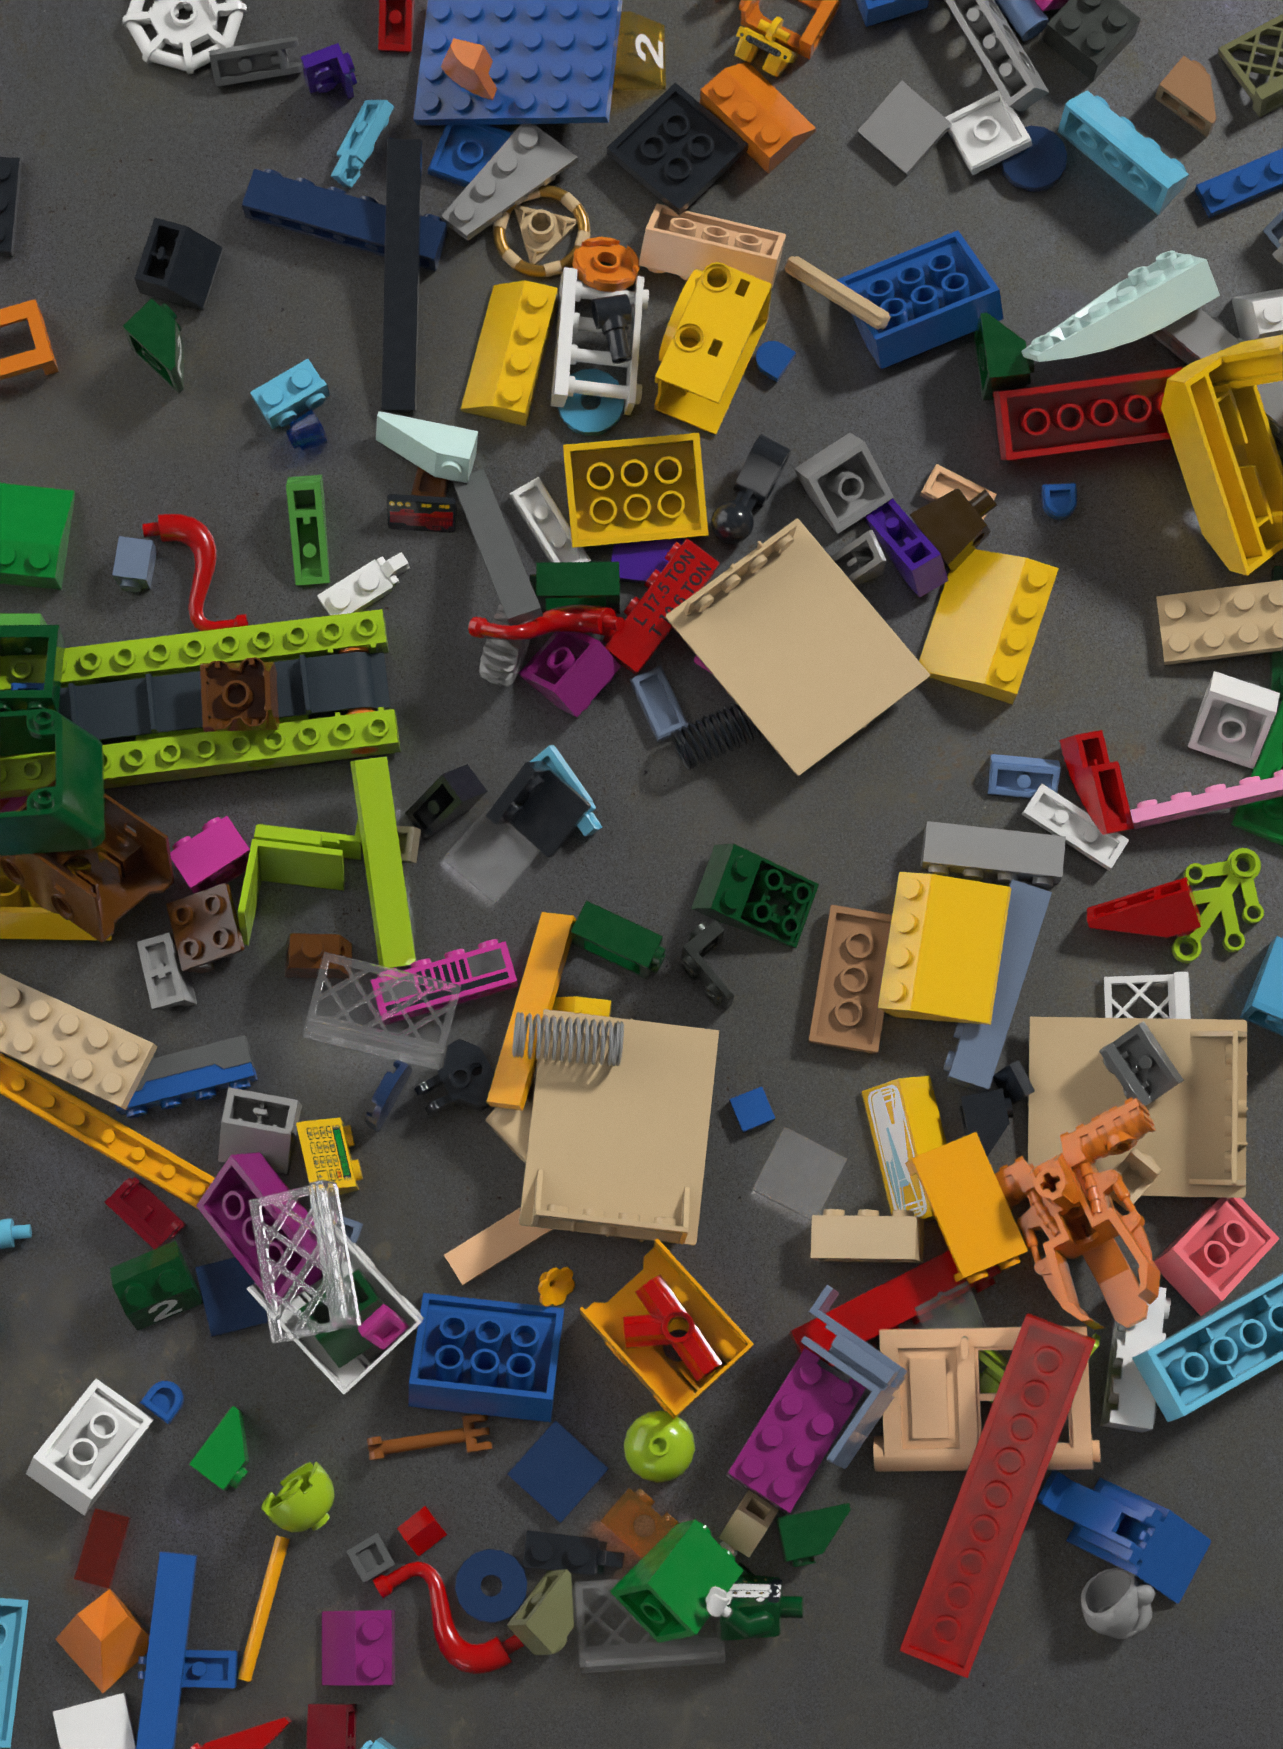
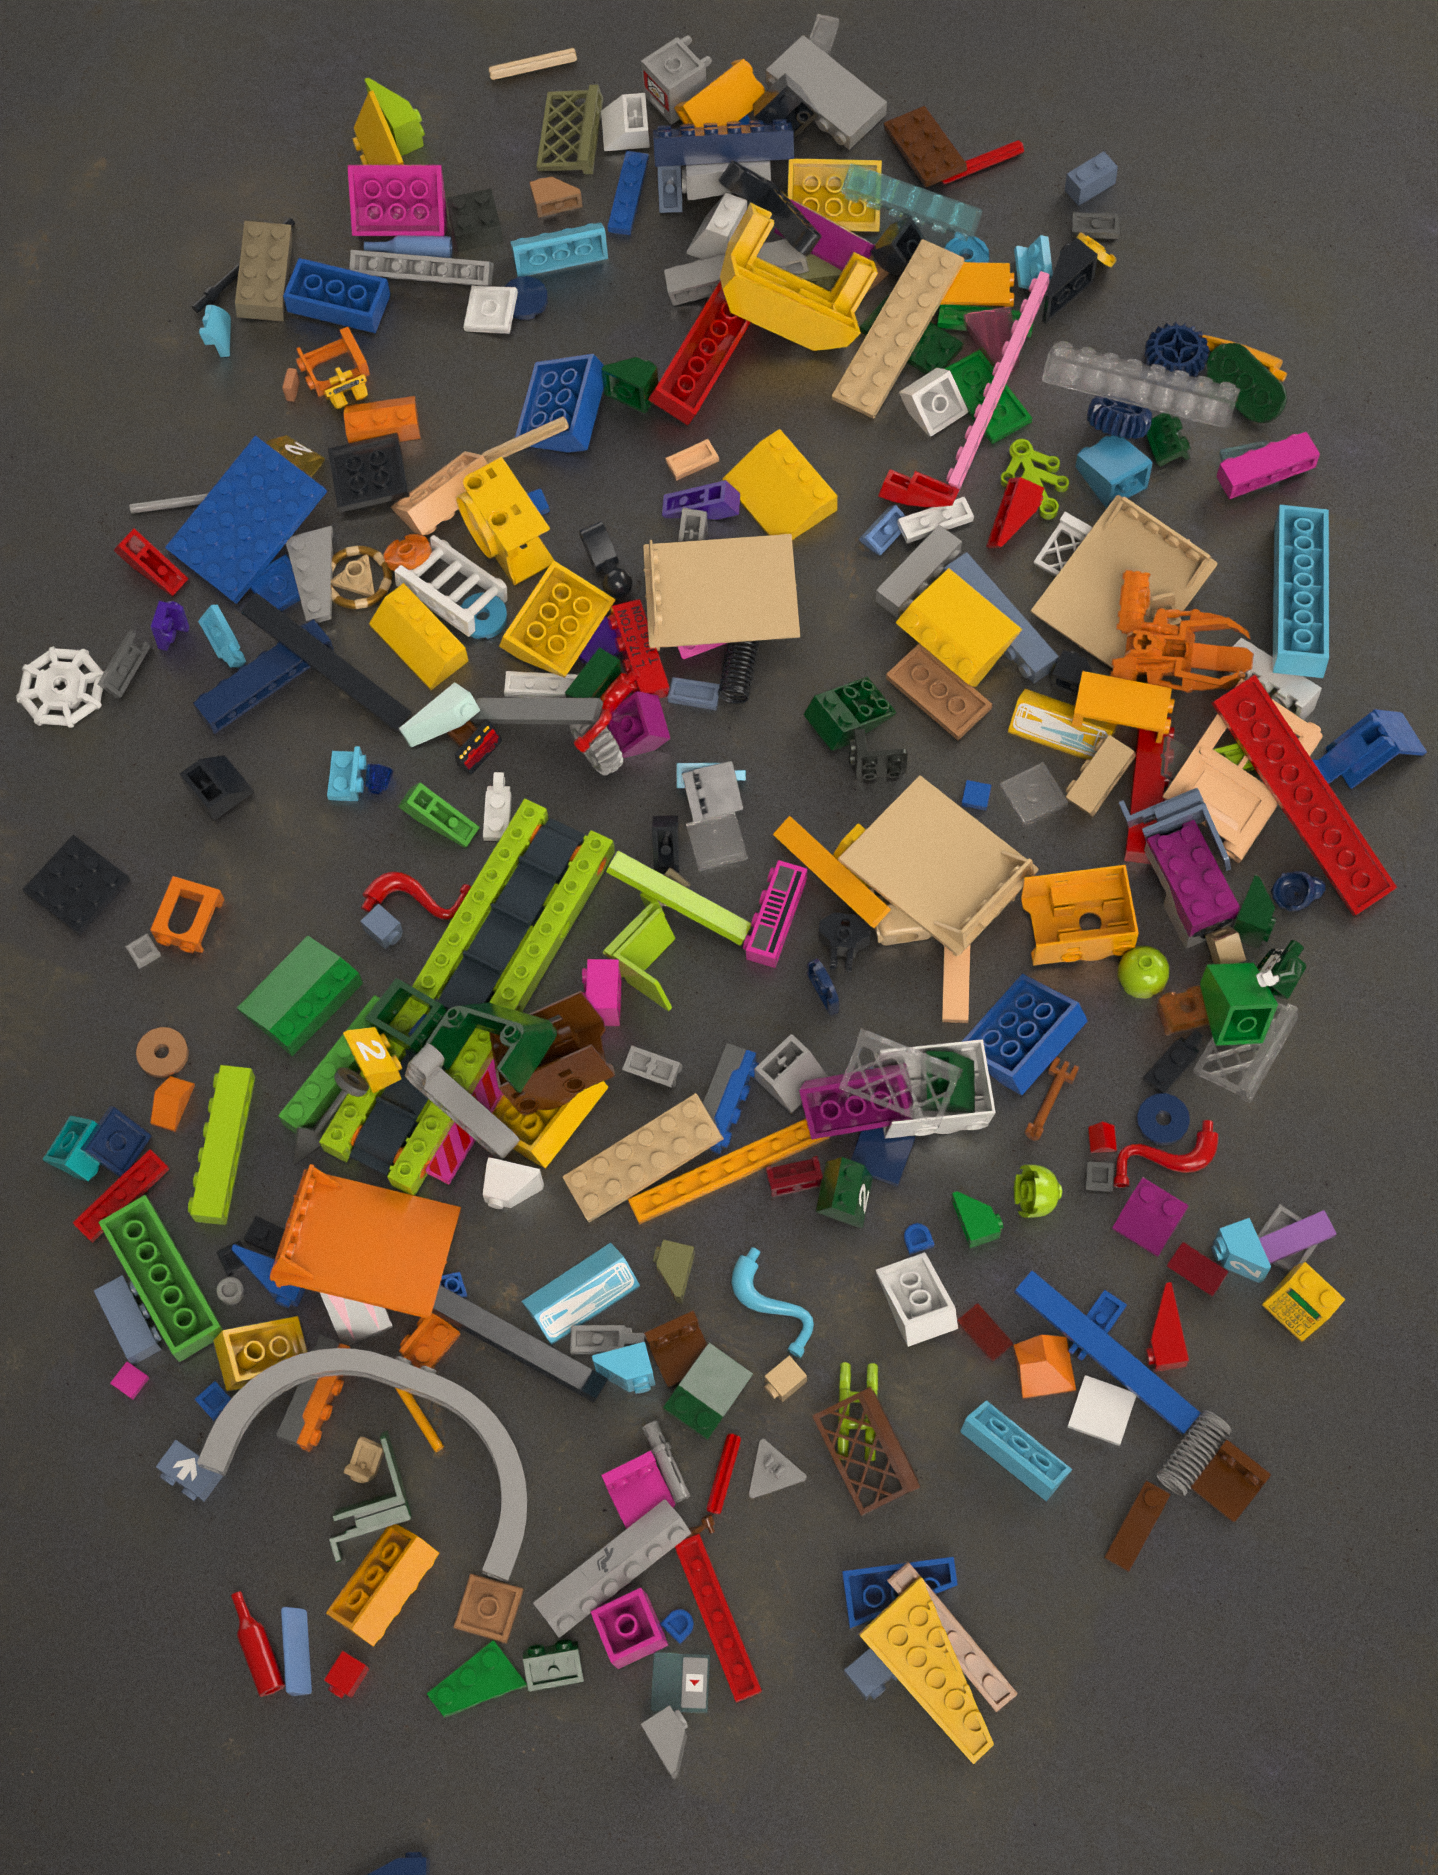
camera: 50 degrees left, 10 degrees down
dark green slope [122,298,184,394] -> none
reddish brown bracket [166,883,244,973] -> none
reddish brown slope [200,657,280,732] -> none
light orange bar [237,1535,290,1682] -> none
reddish brown torso [285,933,353,979] -> none
yellow slope [296,1117,363,1200] -> none
clear fence [302,952,461,1070] -> none
dark pink tile [357,1304,409,1350] -> none
orange slope [441,38,497,100] -> none
dark blue tile [507,1420,609,1523] -> none
olive slope [507,1569,574,1655] -> none
light grey piece [513,1012,624,1067] -> none
light orange plant [537,1267,575,1307] -> none
dark green window [571,900,666,980] -> none
black pin [591,294,632,364] -> none
red piece [623,1274,723,1382] -> none
light grey slope [794,433,894,534] -> none
light grey tile [858,80,952,176] -> none
dark brown torso [910,489,997,572] -> none
black tile [993,1060,1035,1105] -> none
light aqua wedge [1021,250,1220,362] -> none
blue tile [1041,483,1077,520] -> none
light grey piece [1081,1568,1155,1639] -> none
dark grey bracket [1099,1021,1184,1106] -> none
coral slope [1154,1197,1280,1316] -> none
none -> dark blue piece [1271,871,1326,912]

